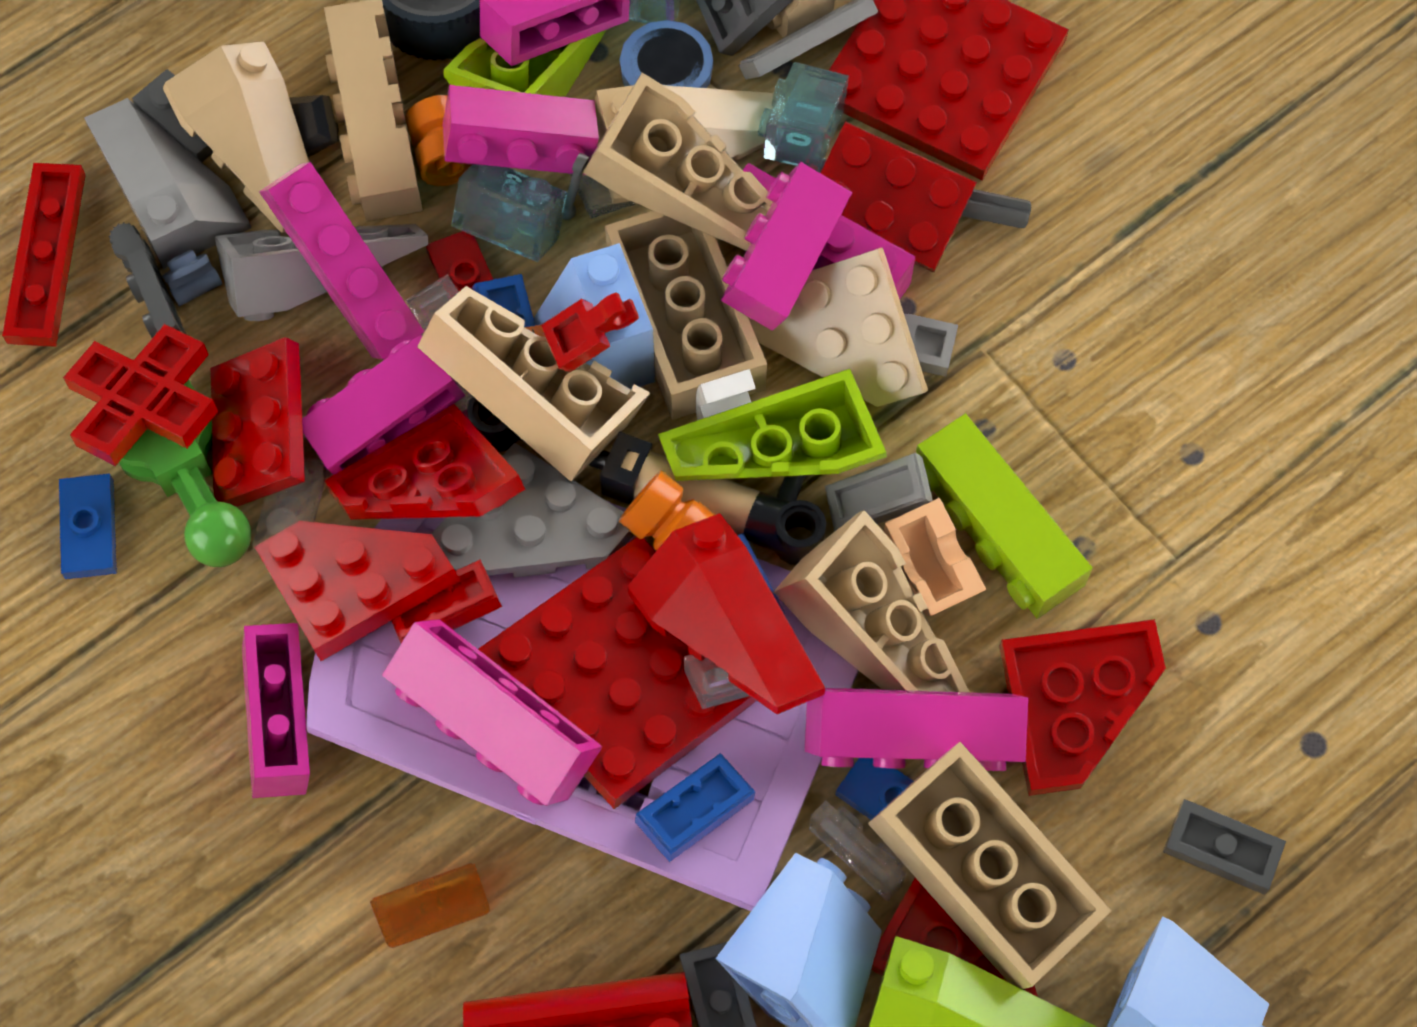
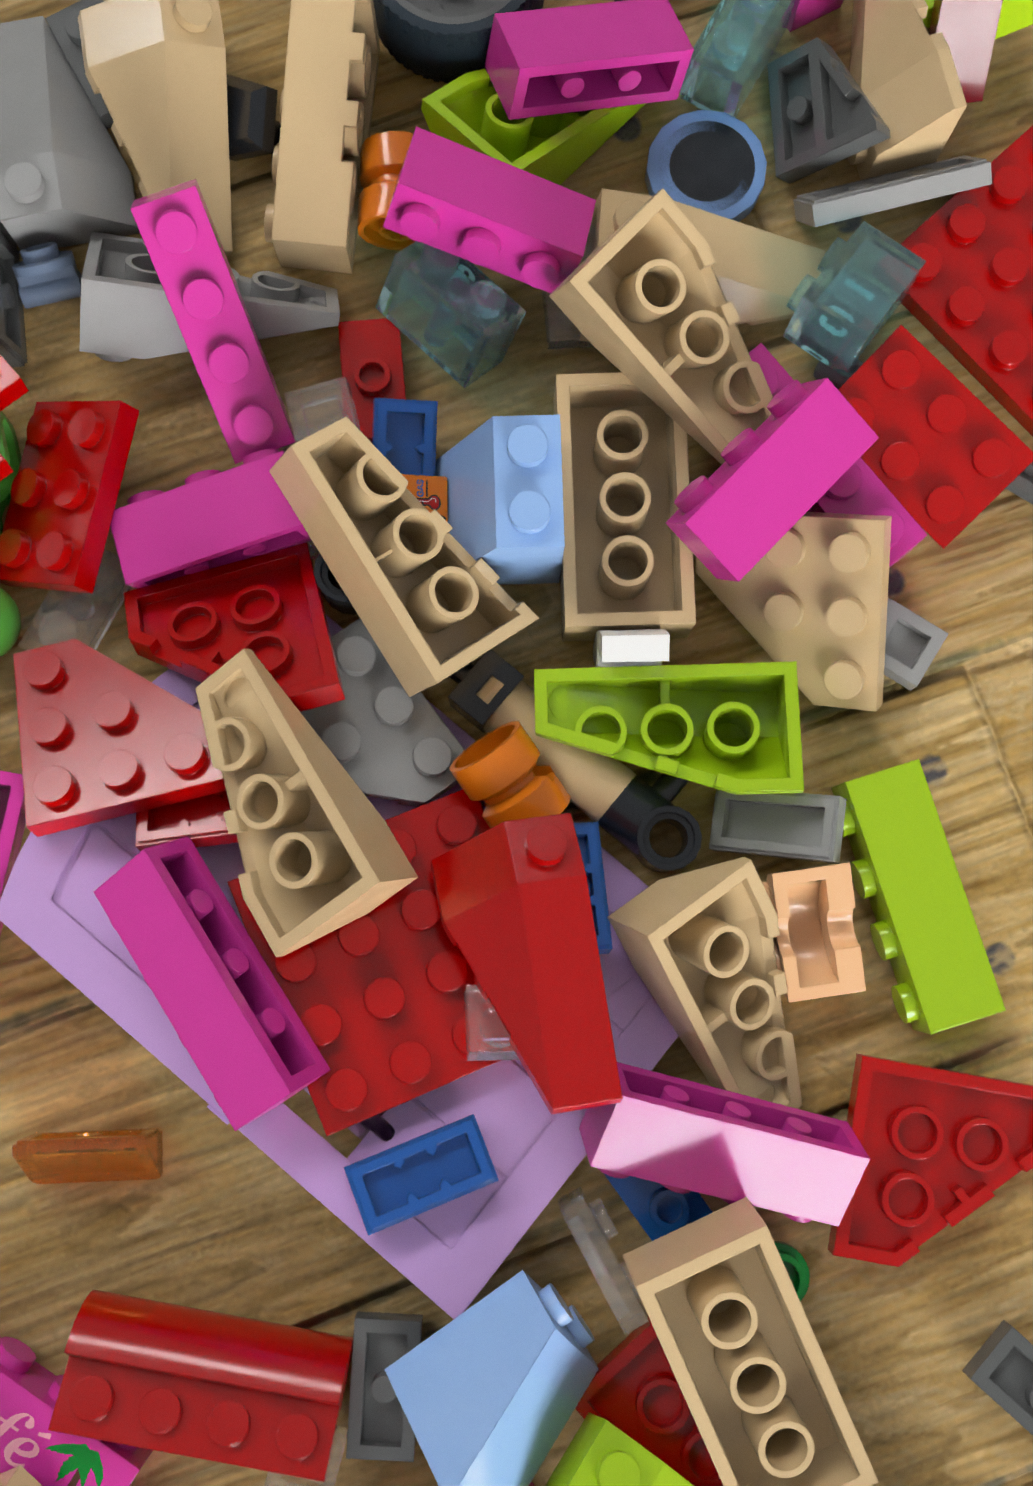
camera: 15 degrees right, 15 degrees up
red plate [541,292,639,373] -> none
dark grey hinge [557,152,590,220] -> none
none -> tan wedge [195,648,418,958]

